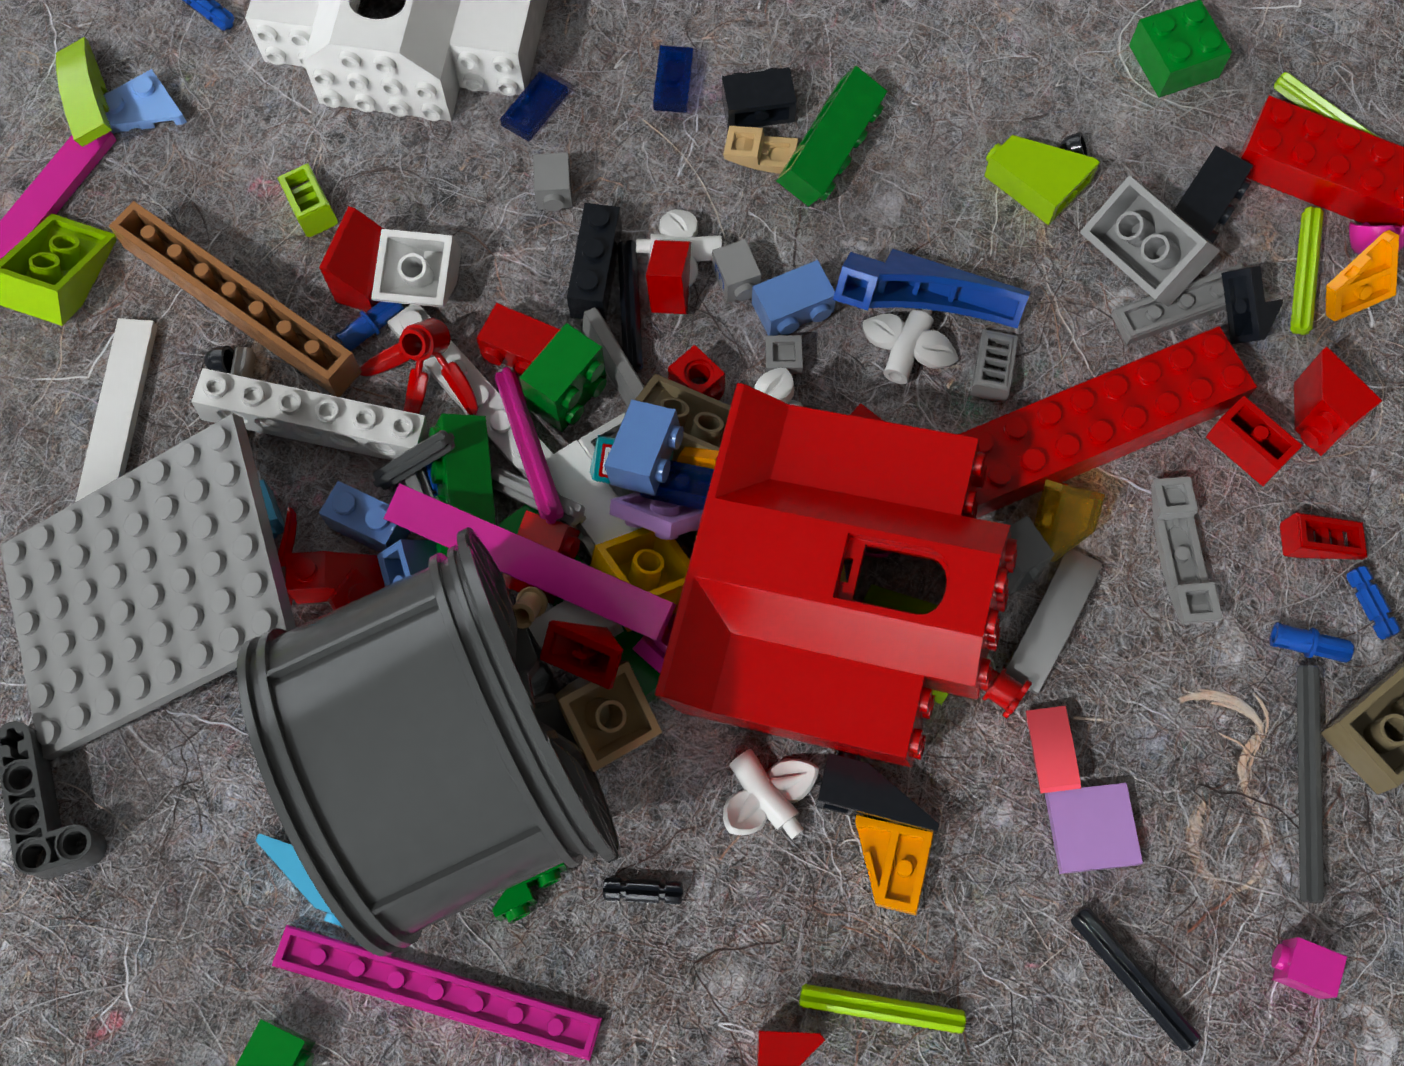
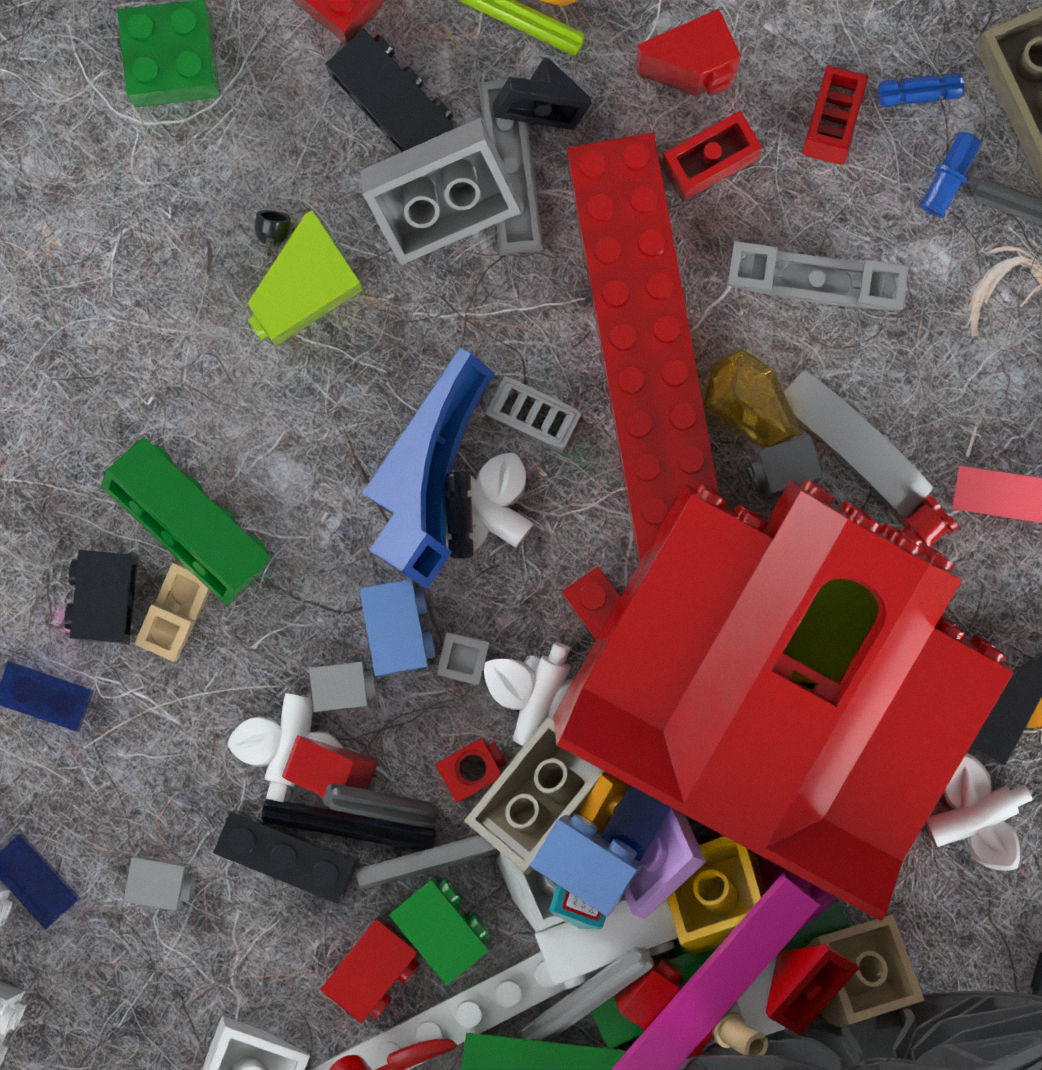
camera: 70 degrees left, 15 degrees up
dark pink axle [495,367,564,524] -> none
none -> dark grey axle [323,783,439,828]
none -> black axle [445,471,474,559]

